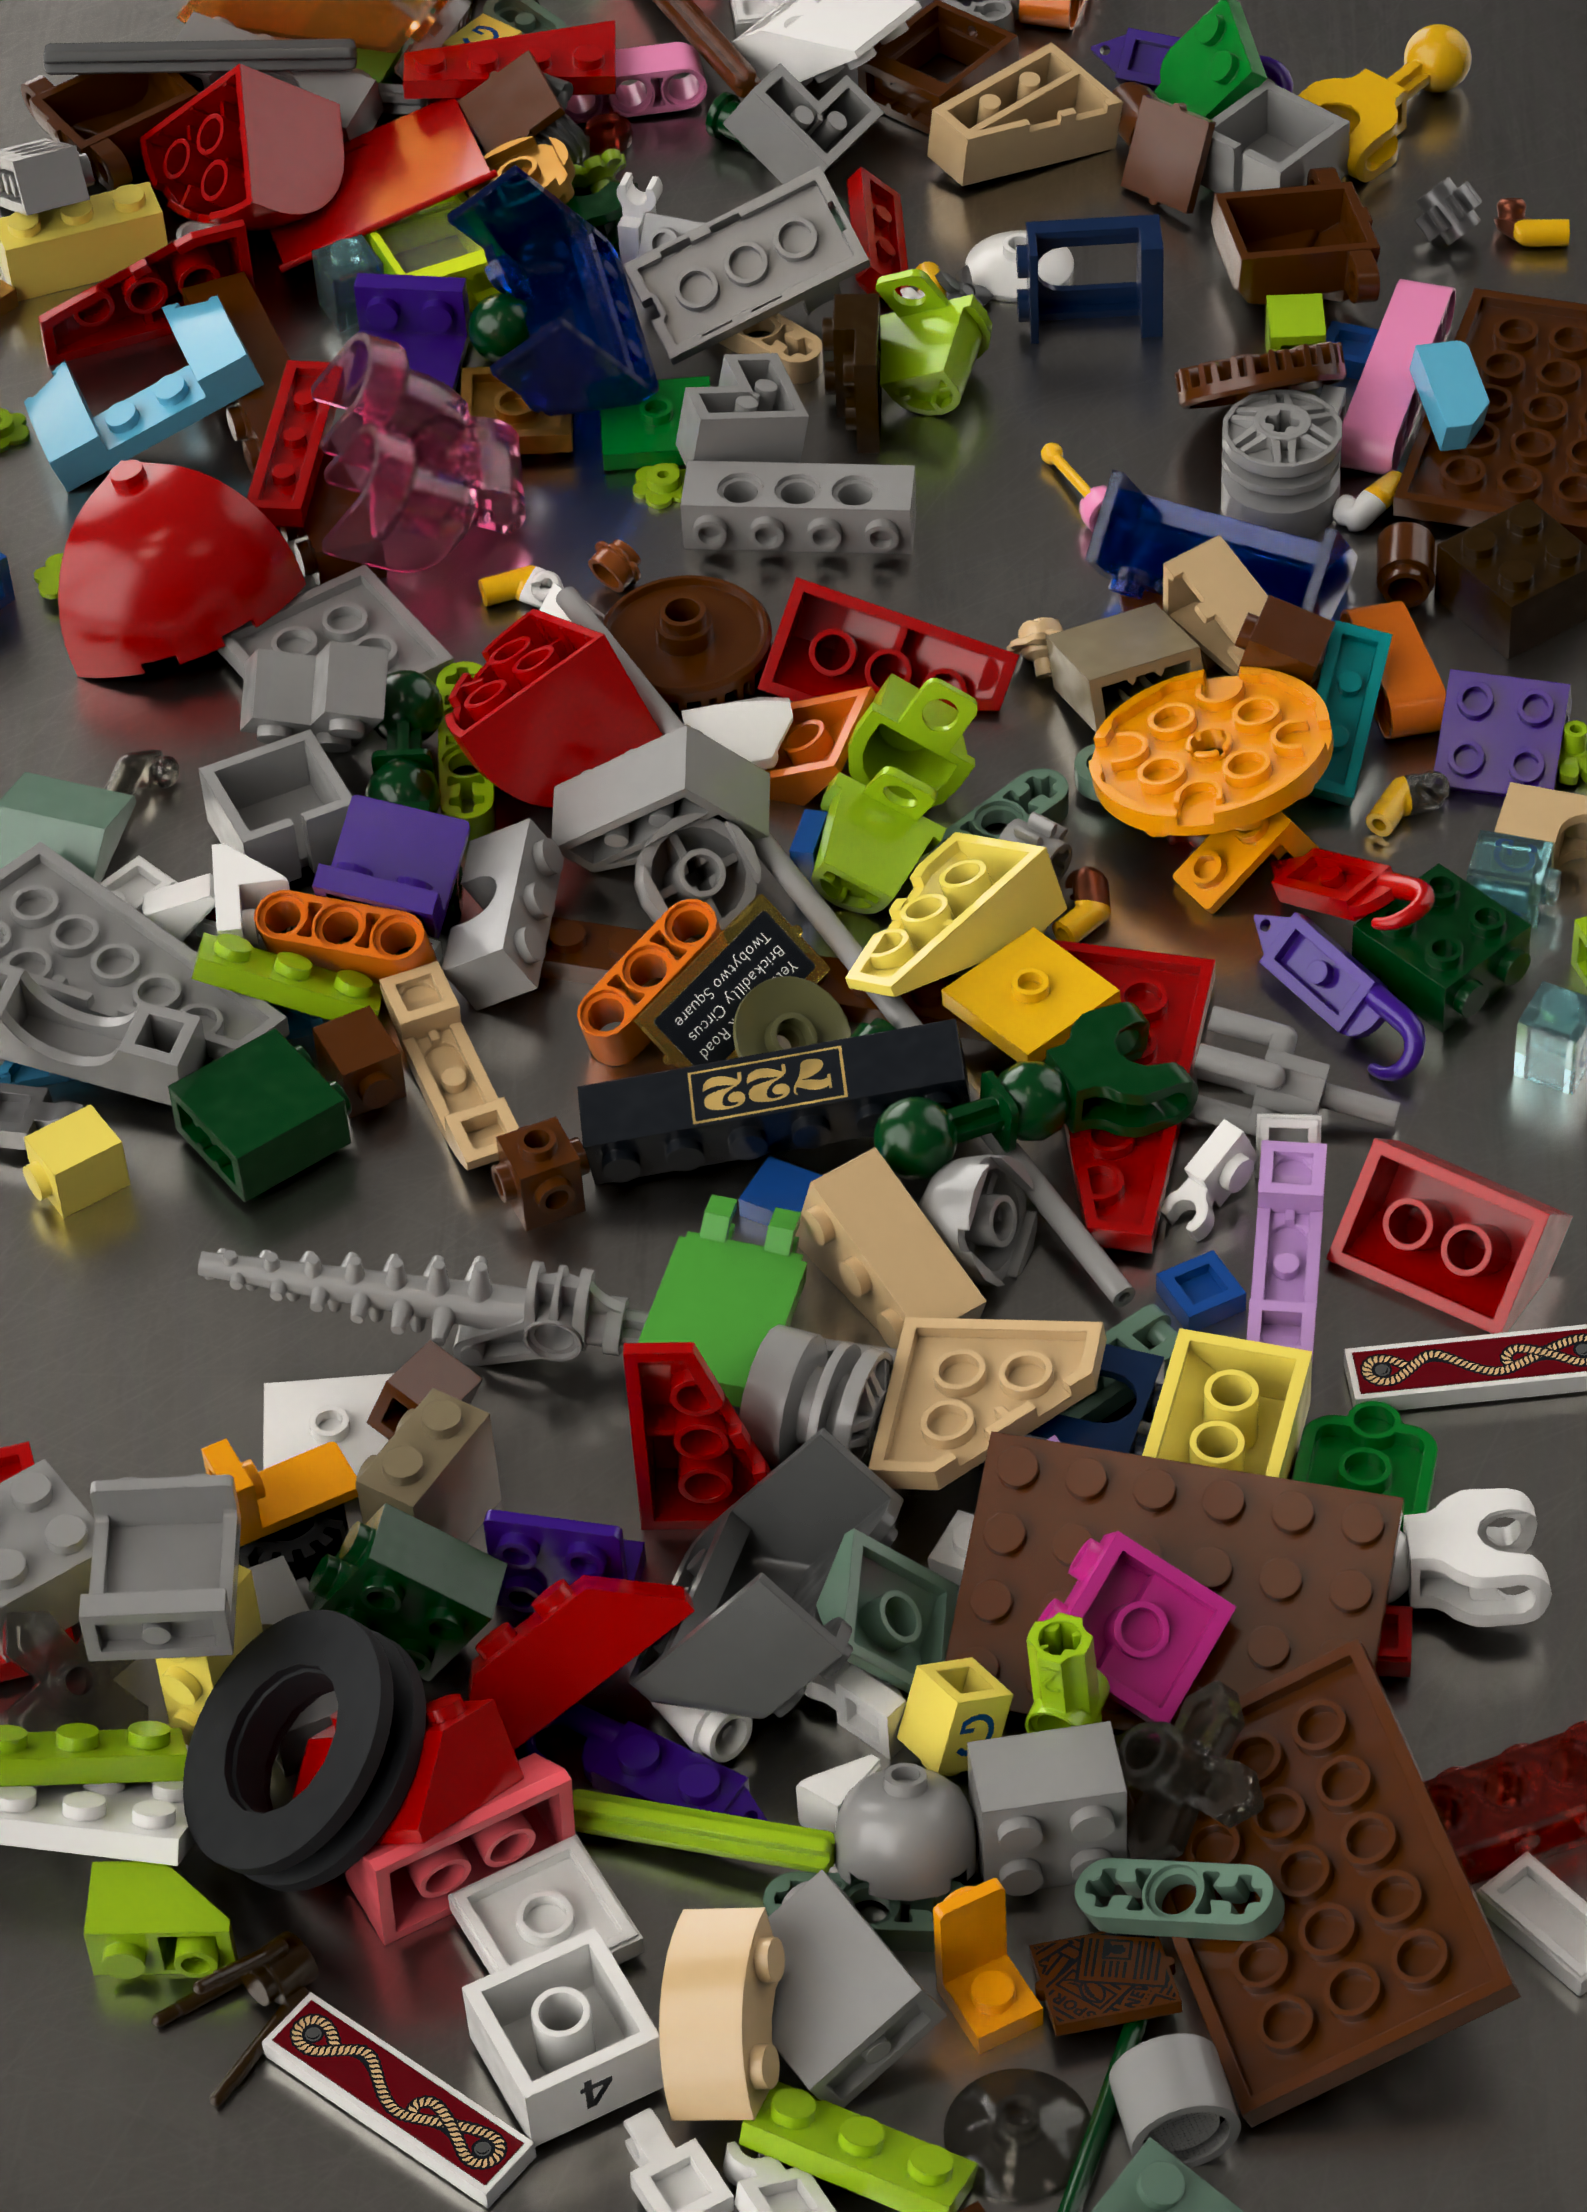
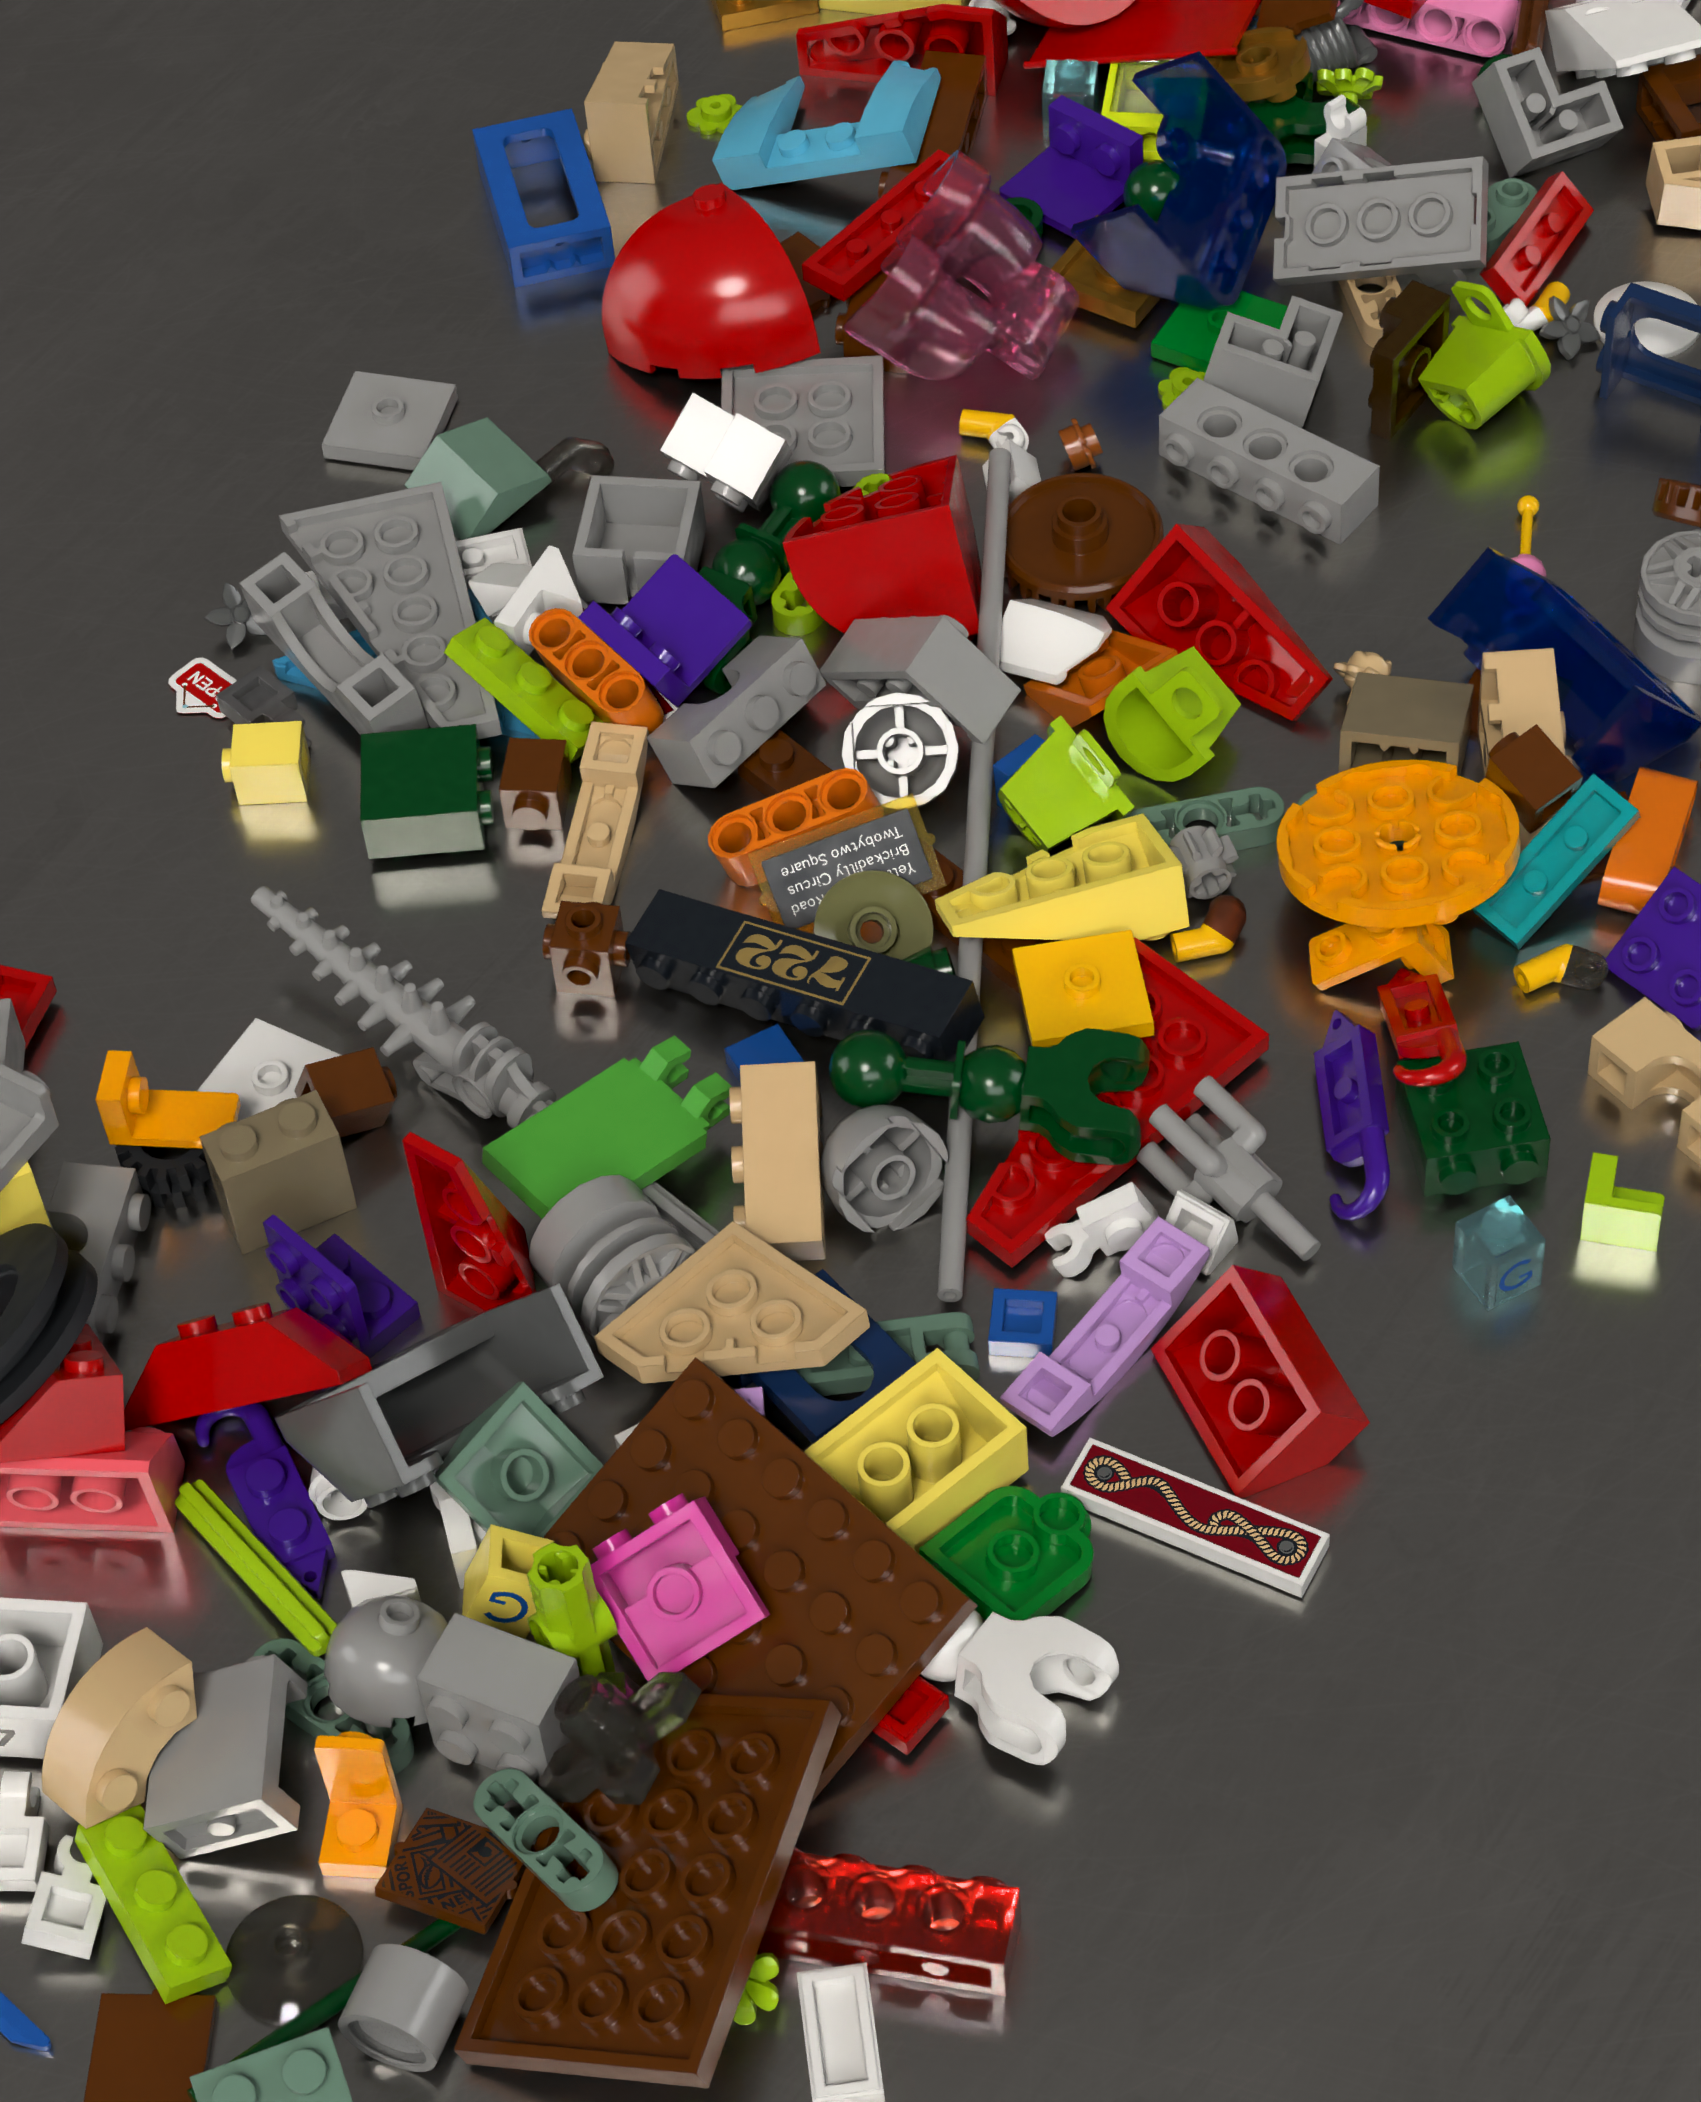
camera: 35 degrees right, 5 degrees up
dark green brick [309,1503,507,1682] -> none
white plate [448,1834,645,1974] -> none
clear red piece [584,106,634,154] -> none
clear light blue brick [1467,830,1562,929] -> none

